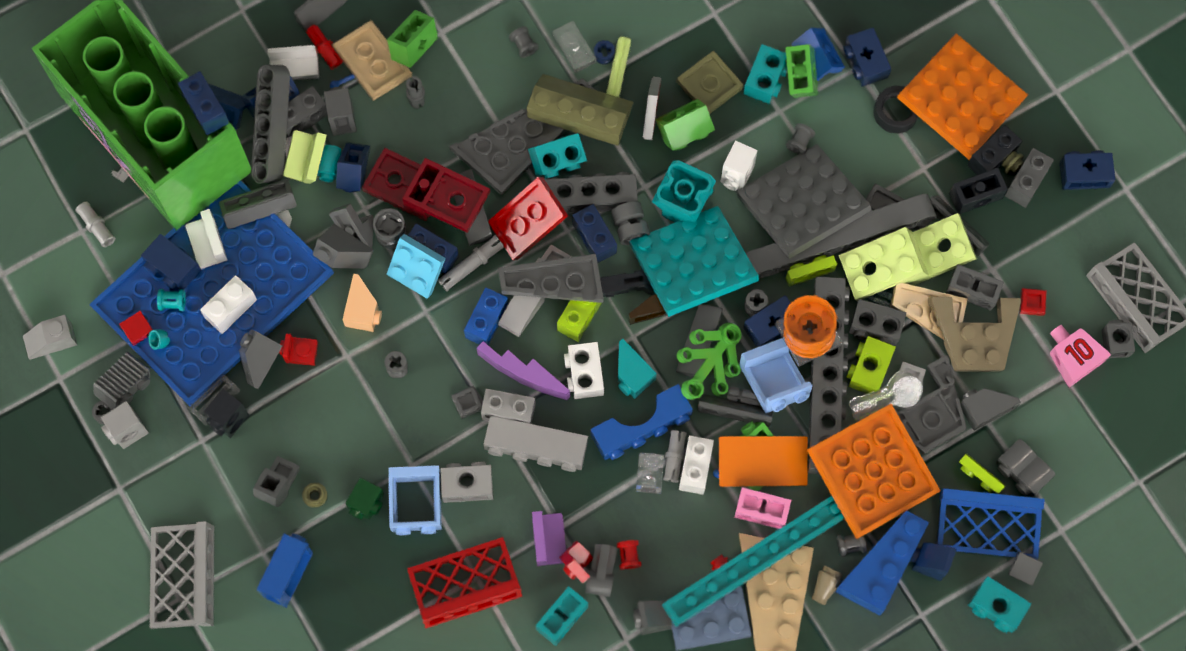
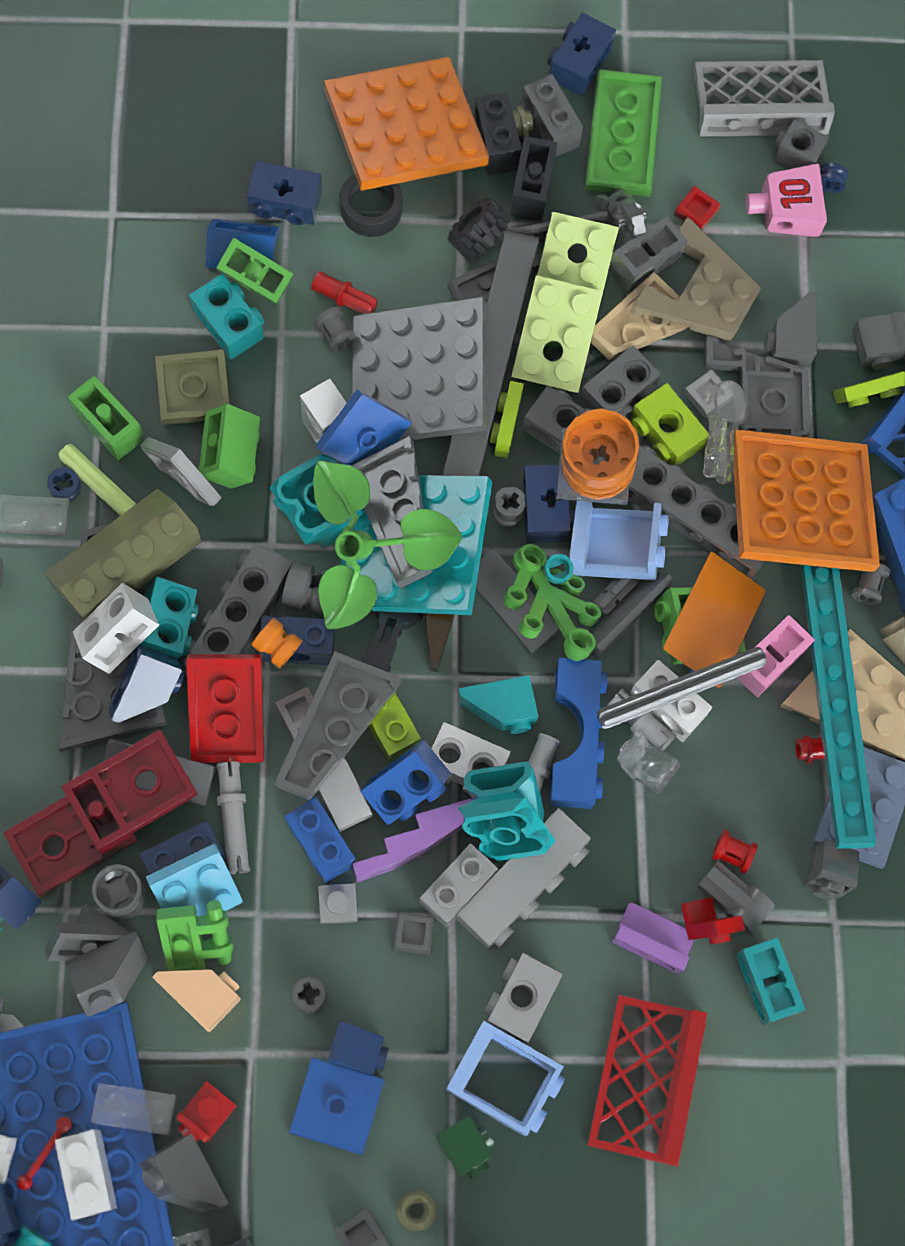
camera: 65 degrees left, 0 degrees up
none -> red hinge [17,1117,73,1190]
none -> bright green brick [67,375,145,461]
none -> white brick [73,583,159,674]
none -> clear plate [91,1083,176,1135]
none -> slope [108,644,184,723]
none -> bright green plate [156,900,234,971]
none -> orange wheel [251,618,303,669]
none -> blue plate [289,1058,384,1155]
none -> red axle [311,271,378,314]
none -> bright green plant [313,461,462,629]
none -> blue plate [316,389,411,465]
none -> light grey plate [318,883,358,925]
none -> dark blue slope [328,1021,389,1076]
none -> wing [351,436,433,588]
none -> blue brick [360,739,451,825]
none -> black tyre [447,196,510,260]
none -> teal piece [457,762,556,861]
none -> light grey pin [529,733,560,792]
none -> teal hinge [543,554,574,584]
none -> bright green tile [585,69,662,197]
none -> dark grey hinge [595,189,647,236]
none -> dark grey axle [596,647,767,729]
none -> dark blue bush [820,163,848,193]

